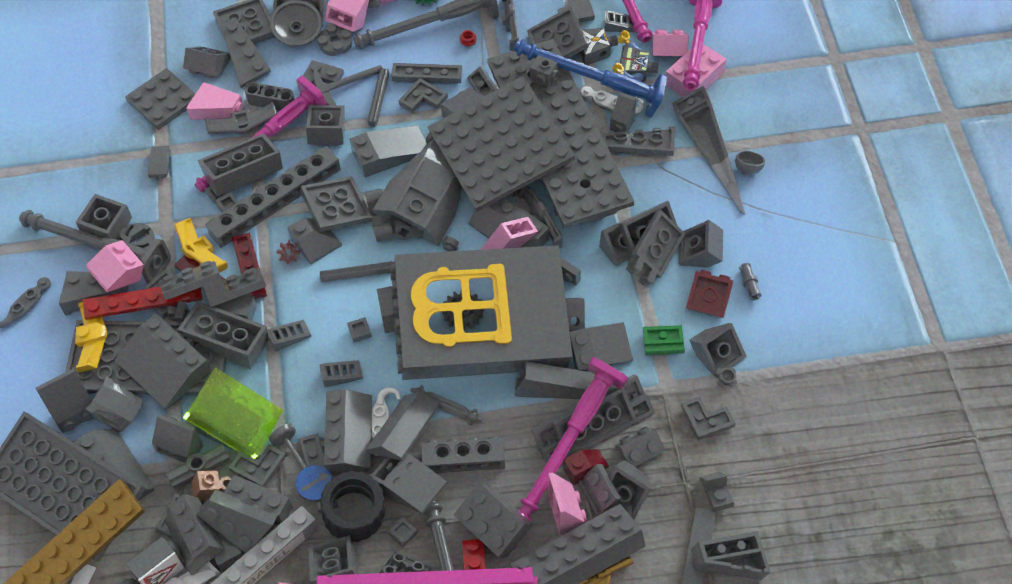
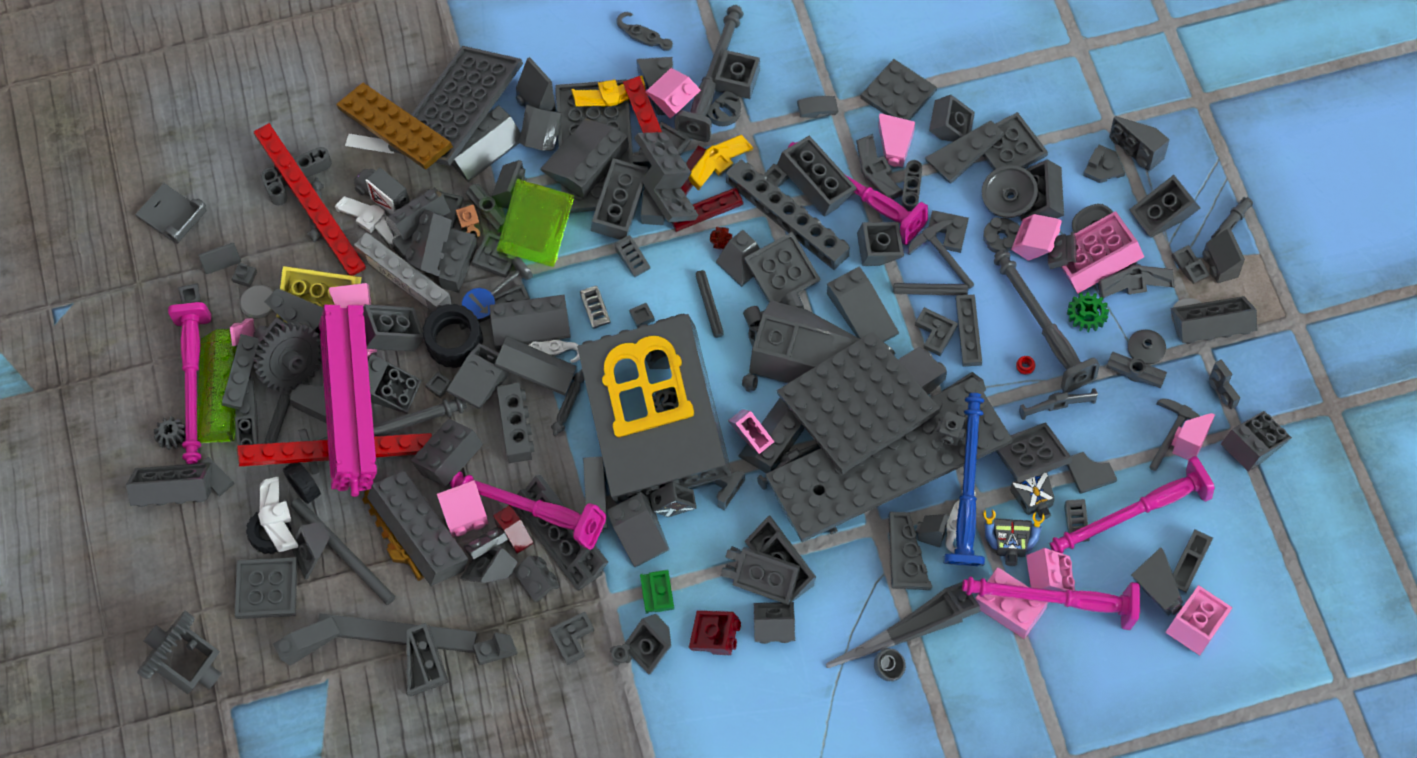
camera: 85 degrees right, 5 degrees up
dark grey pin [739,263,762,301] -> none

